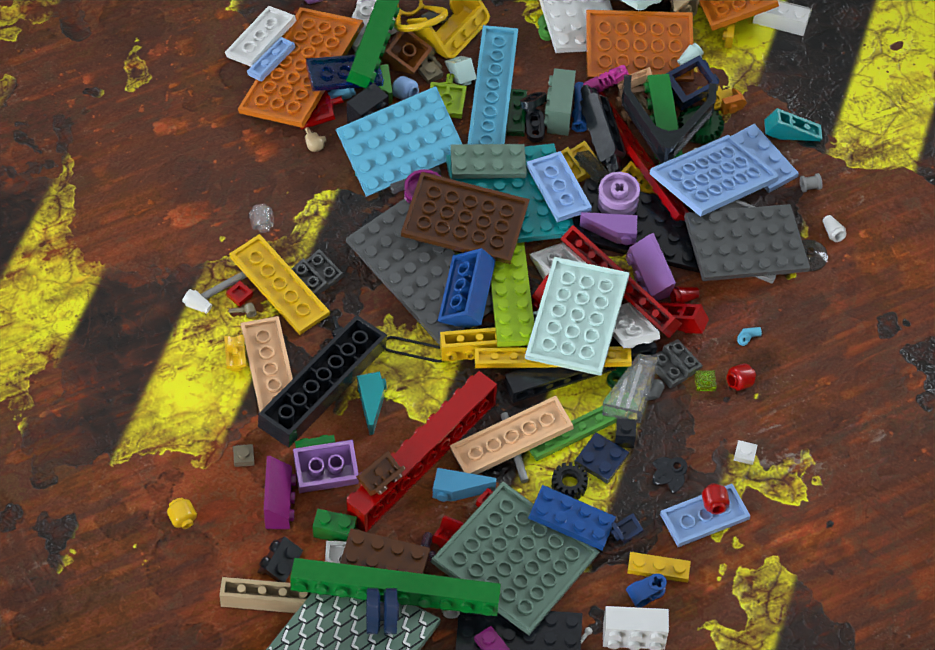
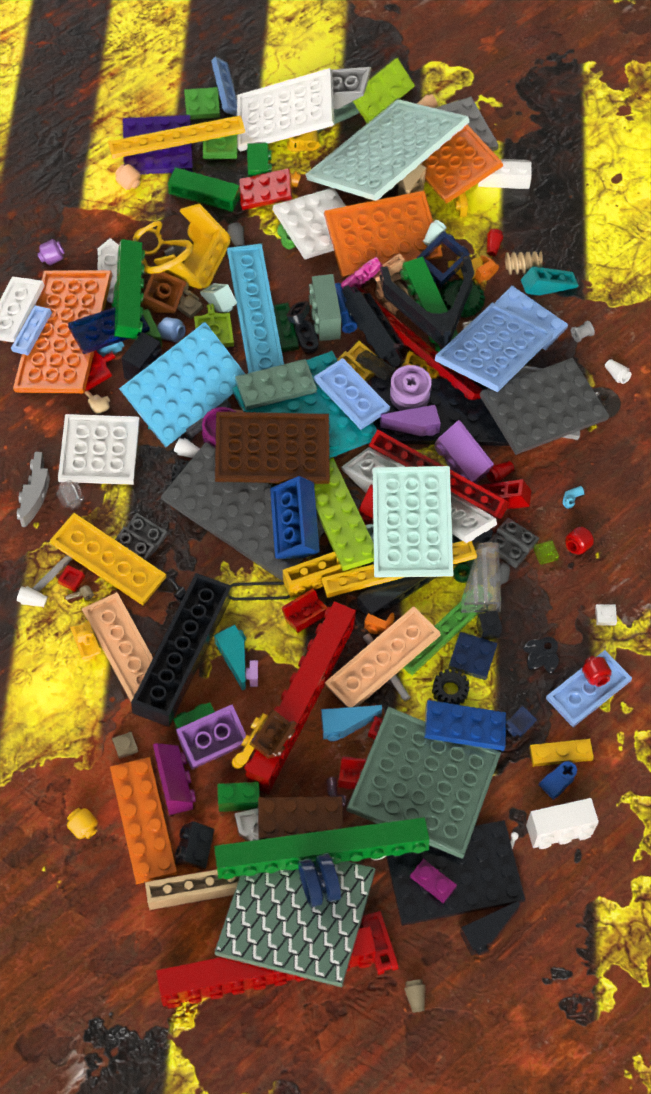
camera: 15 degrees left, 5 degrees up
none -> light grey slope [17,452,50,527]
none -> white plate [58,414,140,485]
none -> orange plate [110,757,177,885]
none -> white cone [174,438,200,458]
none -> dark grey cone [227,223,245,247]
none -> yellow plate [232,713,267,769]
none -> lavender plate [246,660,258,687]
none -> red bracket [281,589,327,633]
none -> orange plate [364,612,394,635]
none -> red cone [486,229,504,256]
none -> tan piece [505,252,542,275]

